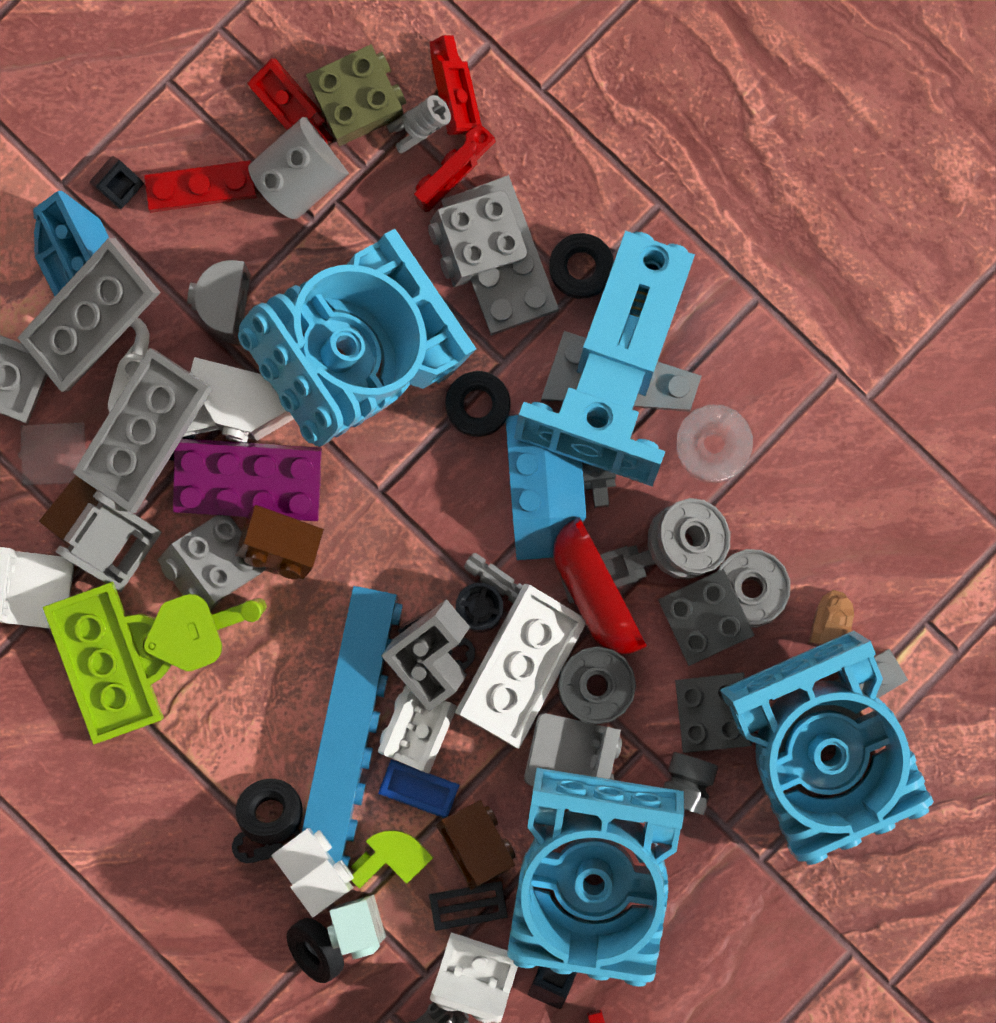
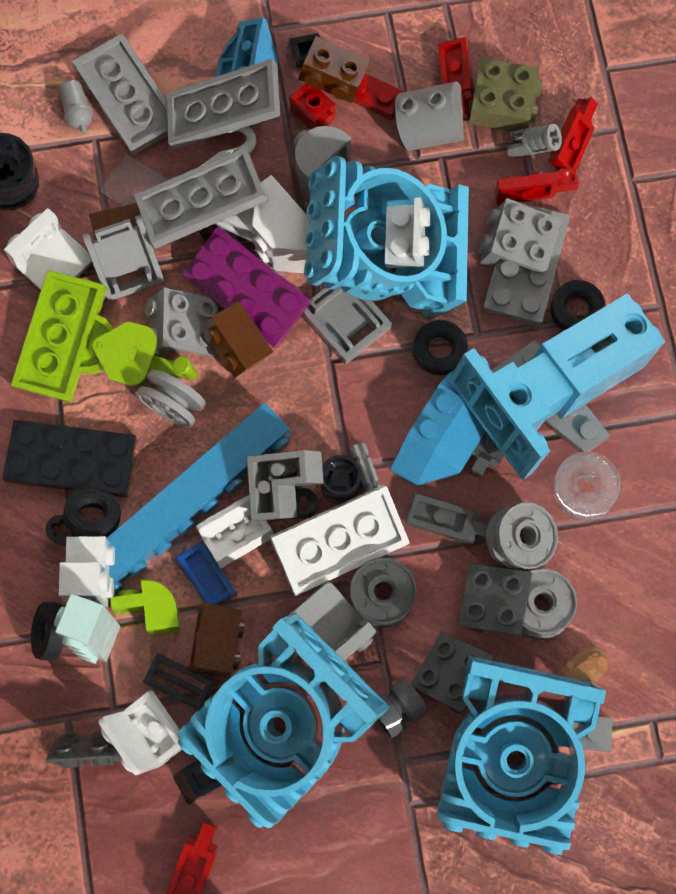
camera: 30 degrees right, 10 degrees down
red brick [553,517,647,654] -> none
none -> black plate [2,420,137,498]
none -> light grey wheel [135,369,206,428]
none -> red brick [289,83,335,129]
none -> reddish brown brick [298,36,370,103]
none -> light grey container [302,287,392,365]
none -> white bracket [385,197,430,268]

